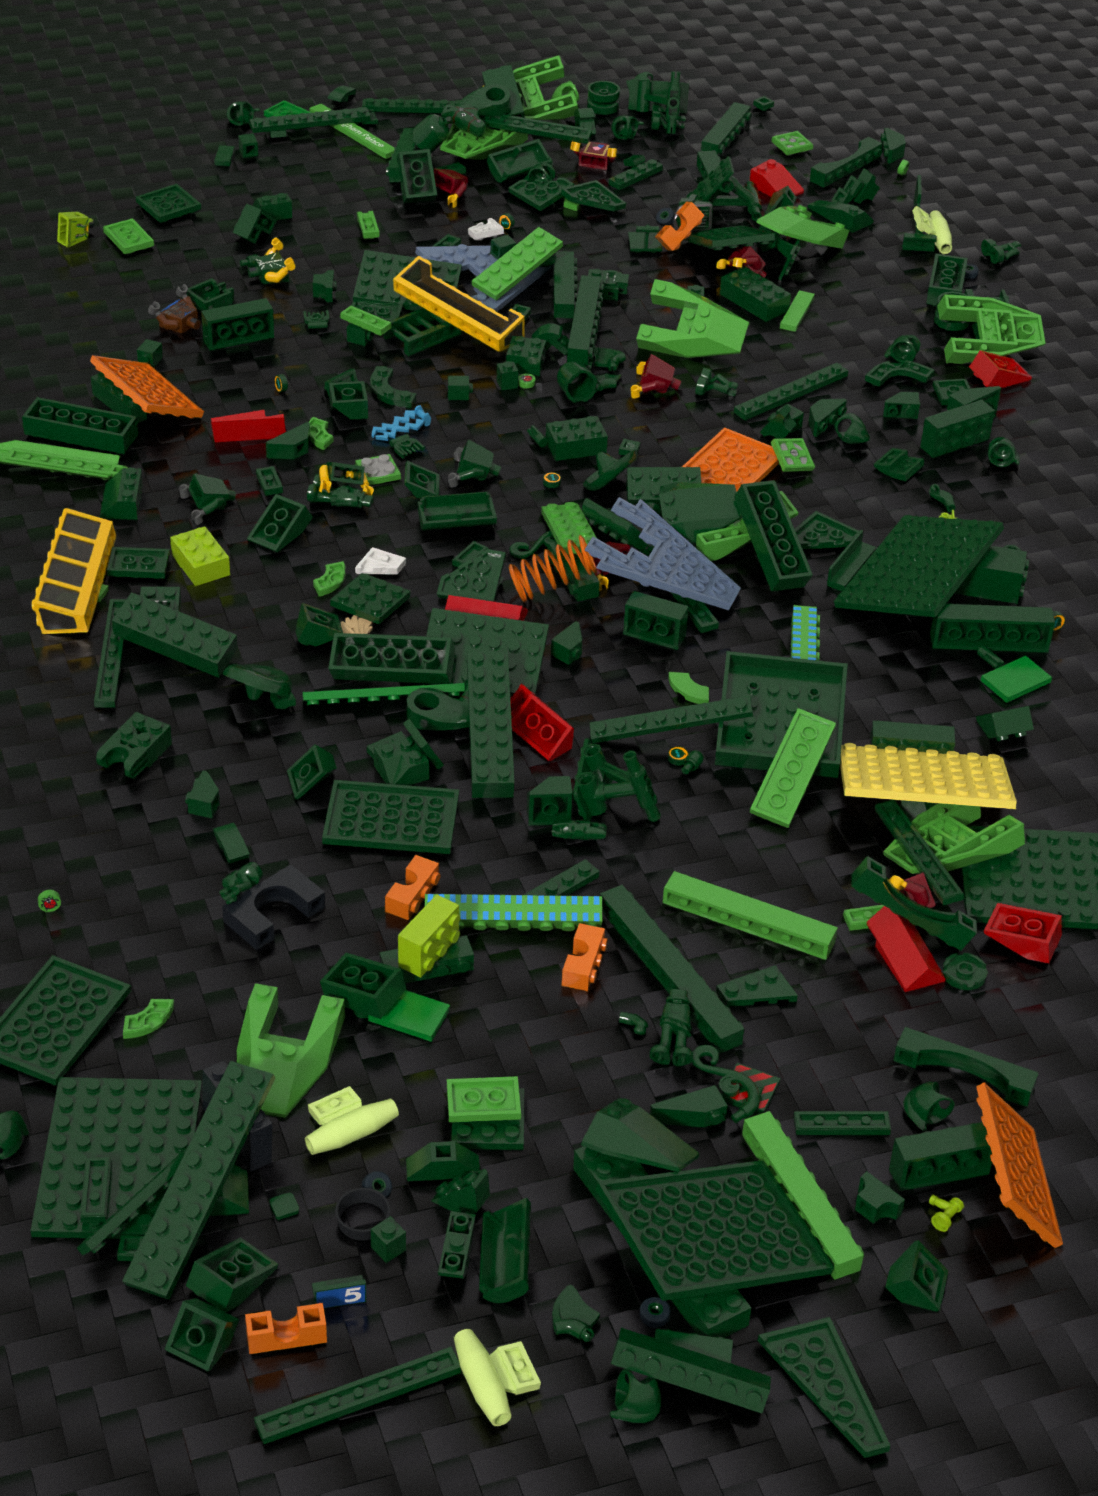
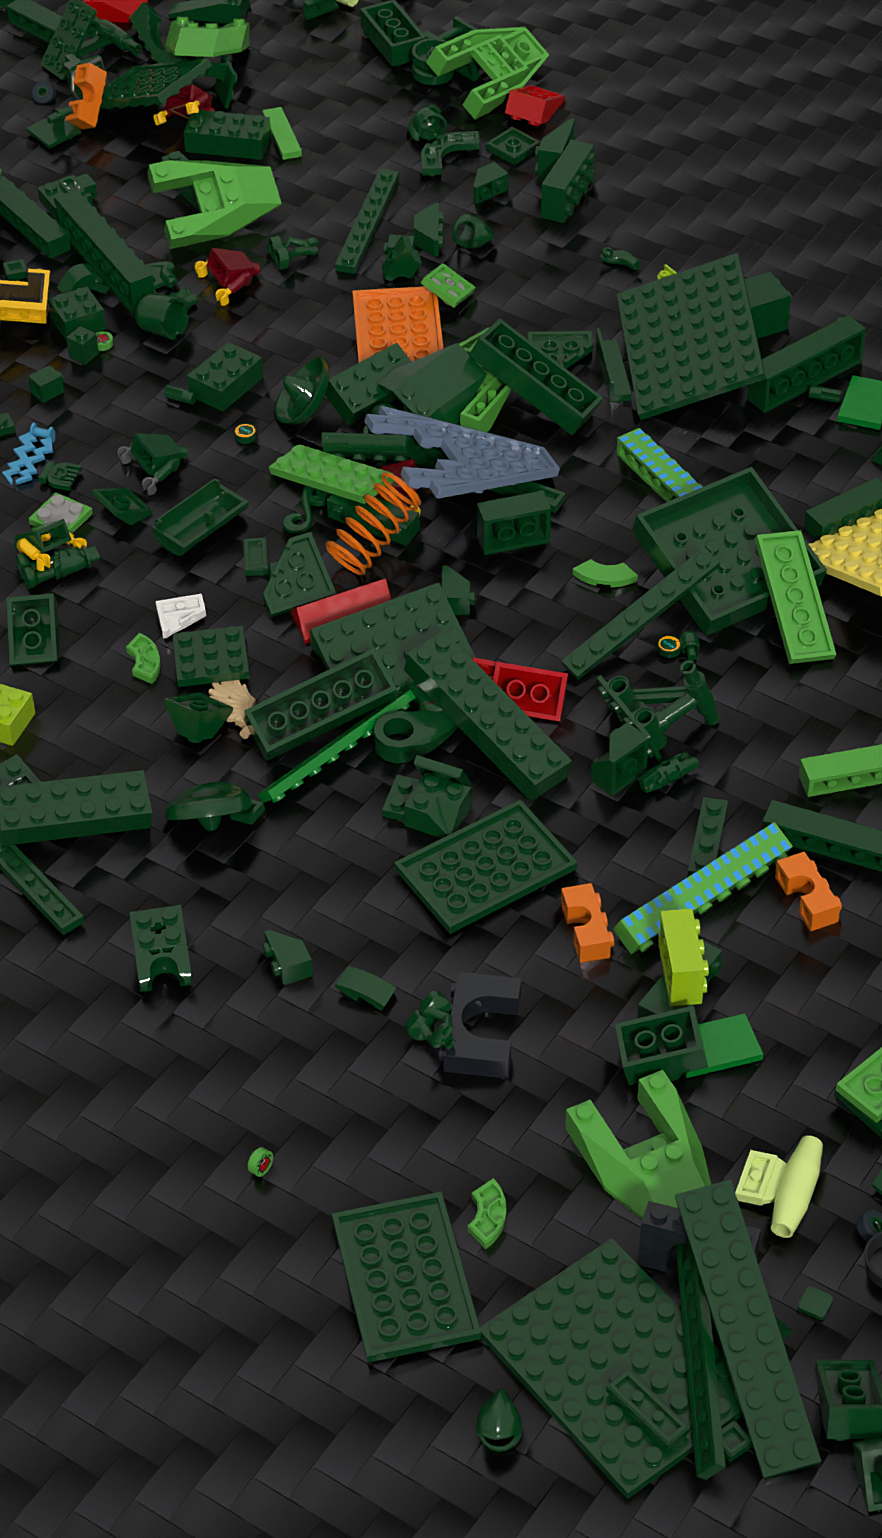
camera: 35 degrees left, 5 degrees up
dark green slope [287,744,337,800] -> none
dark green plate [618,439,641,456] -> none
dark green slope [874,448,924,481] -> none
dark green piece [988,437,1020,467] -> none

